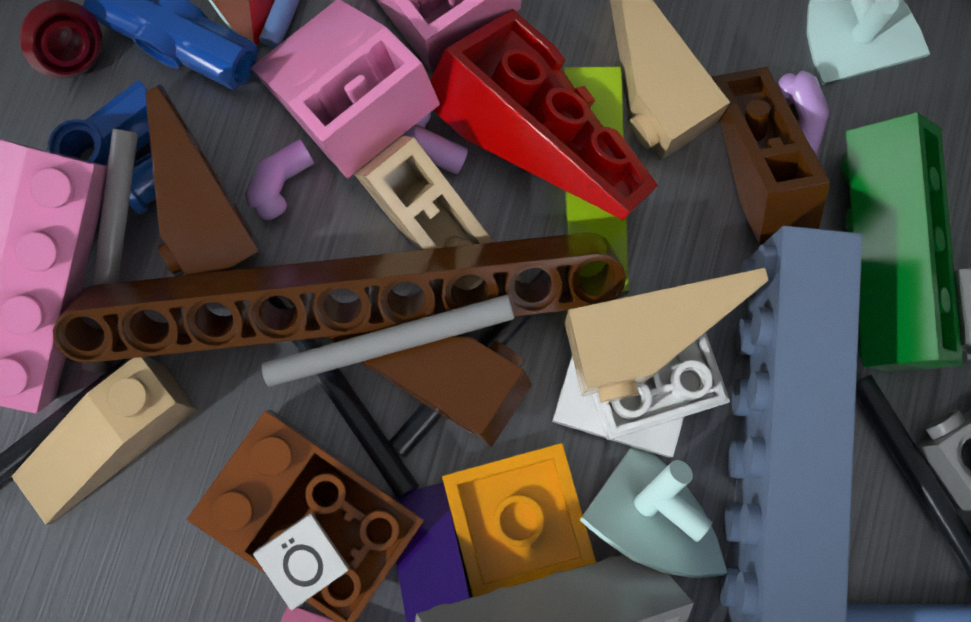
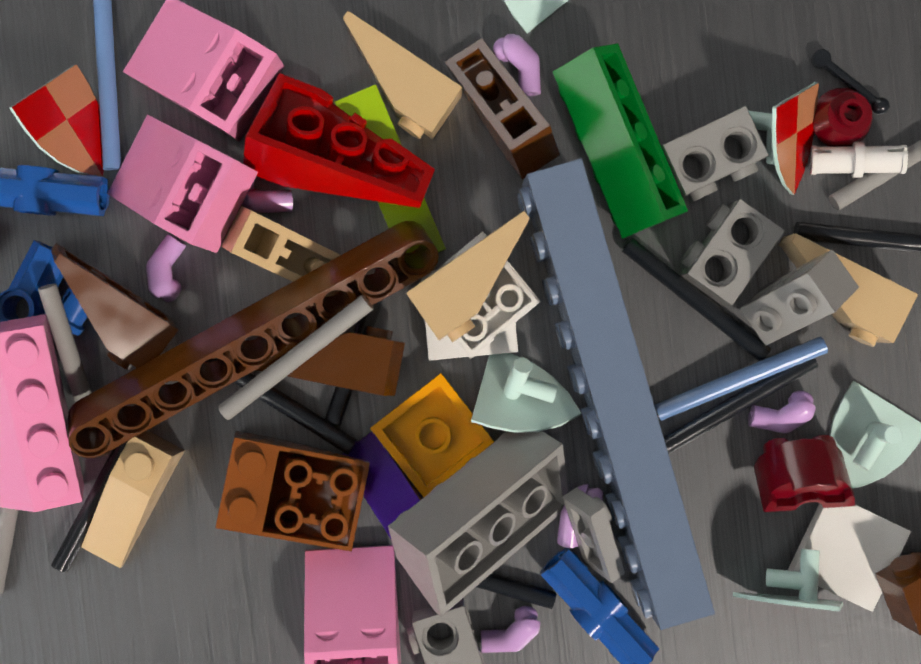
camera: 25 degrees left, 10 degrees up
white tile [253,512,349,611] -> none

